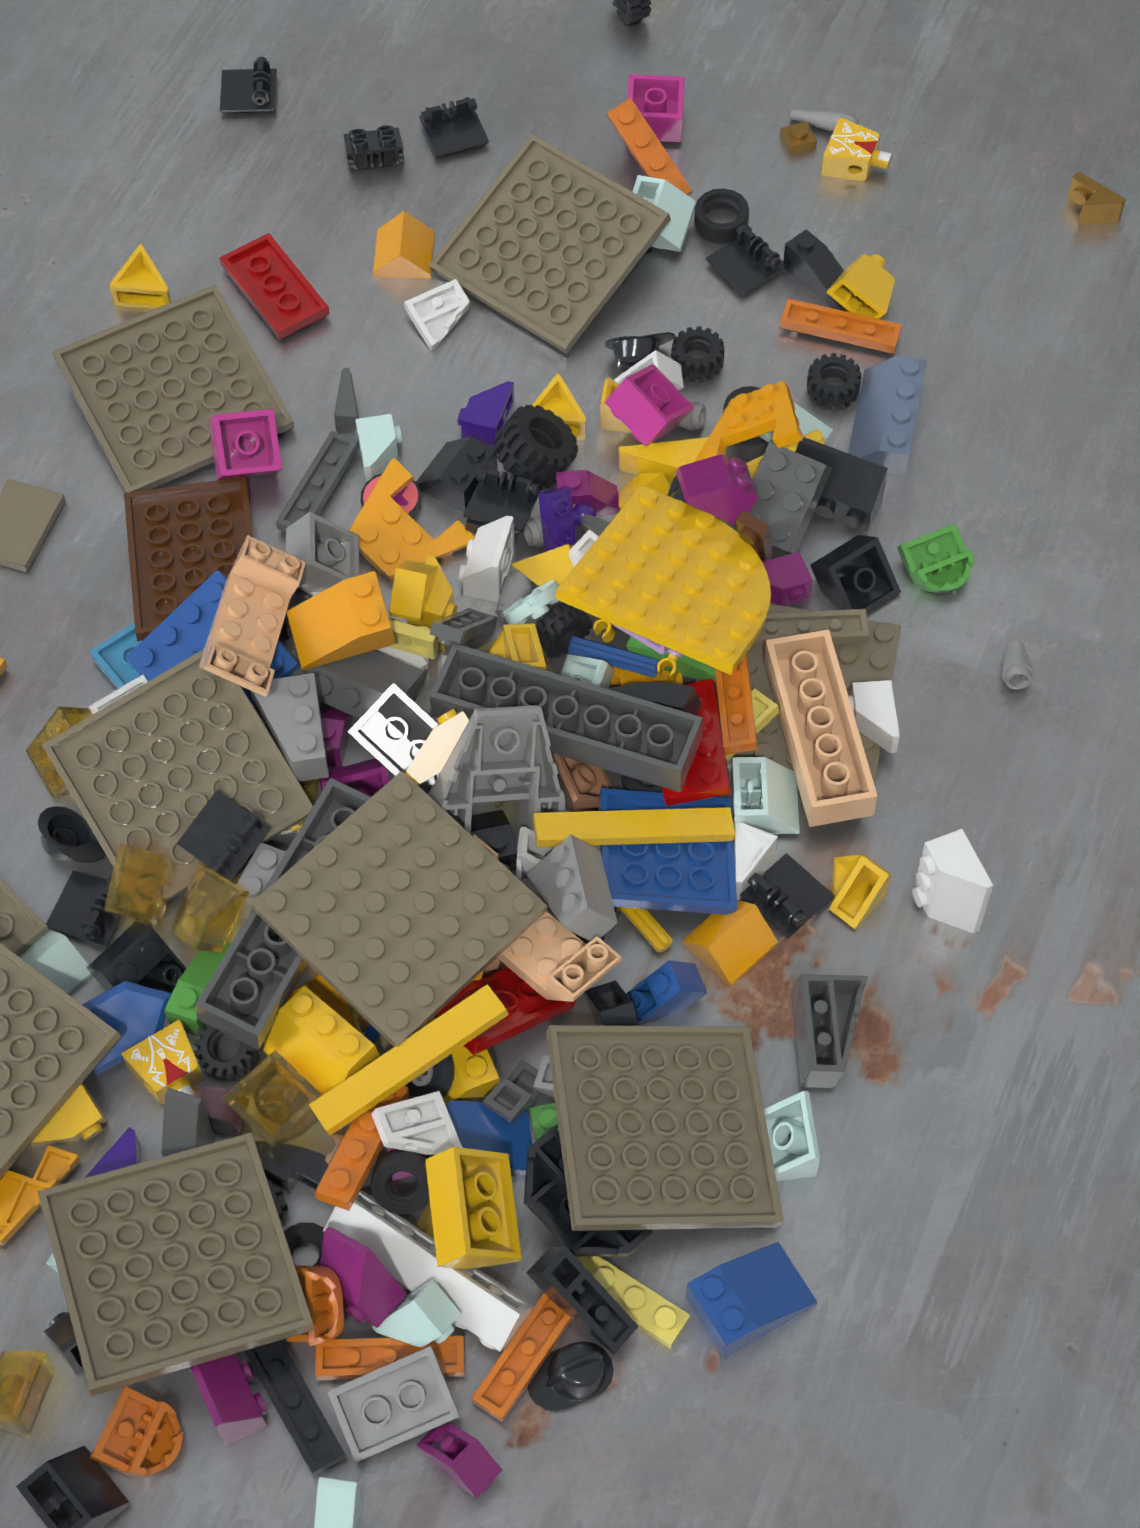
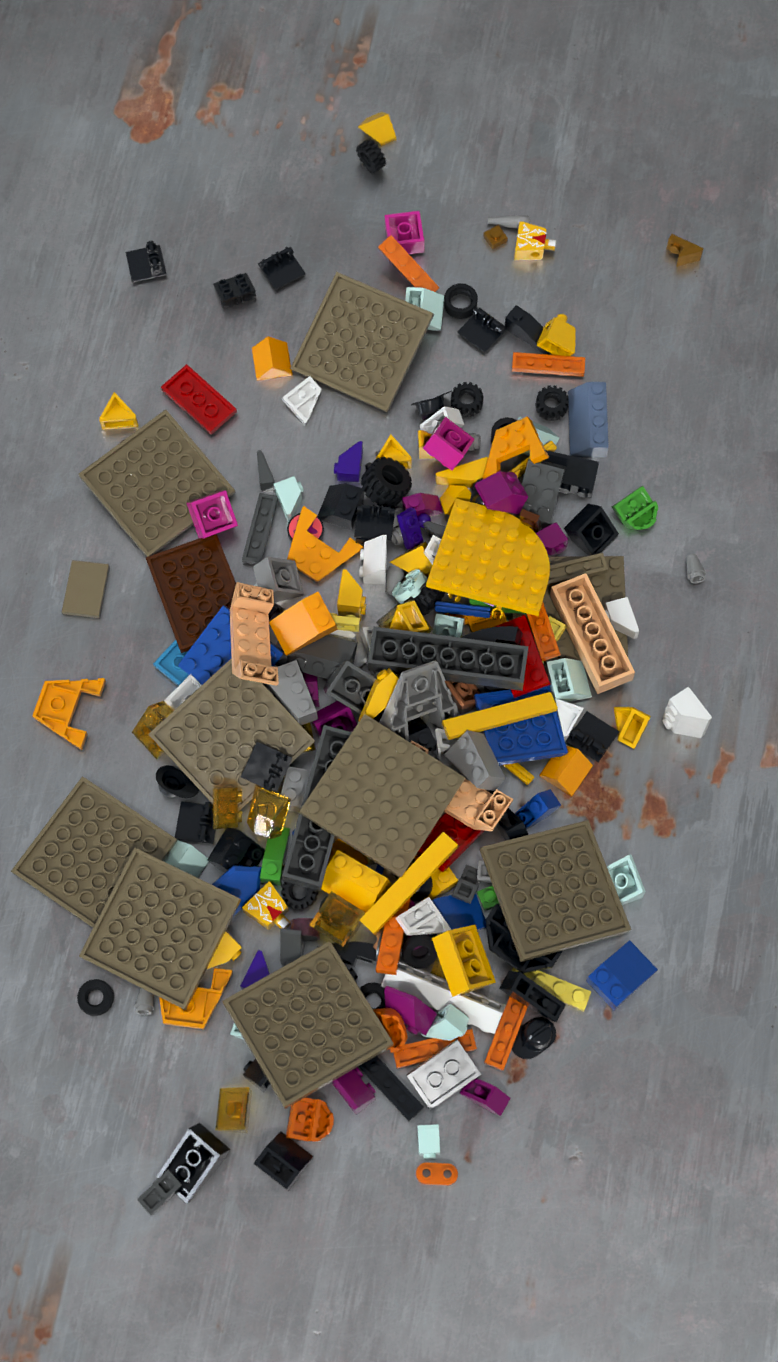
camera: 10 degrees left, 10 degrees up
yellow slope [389,560,438,622] -> none
dark grey plate [430,608,498,646] -> none
dark grey wedge [791,974,868,1088] -> none

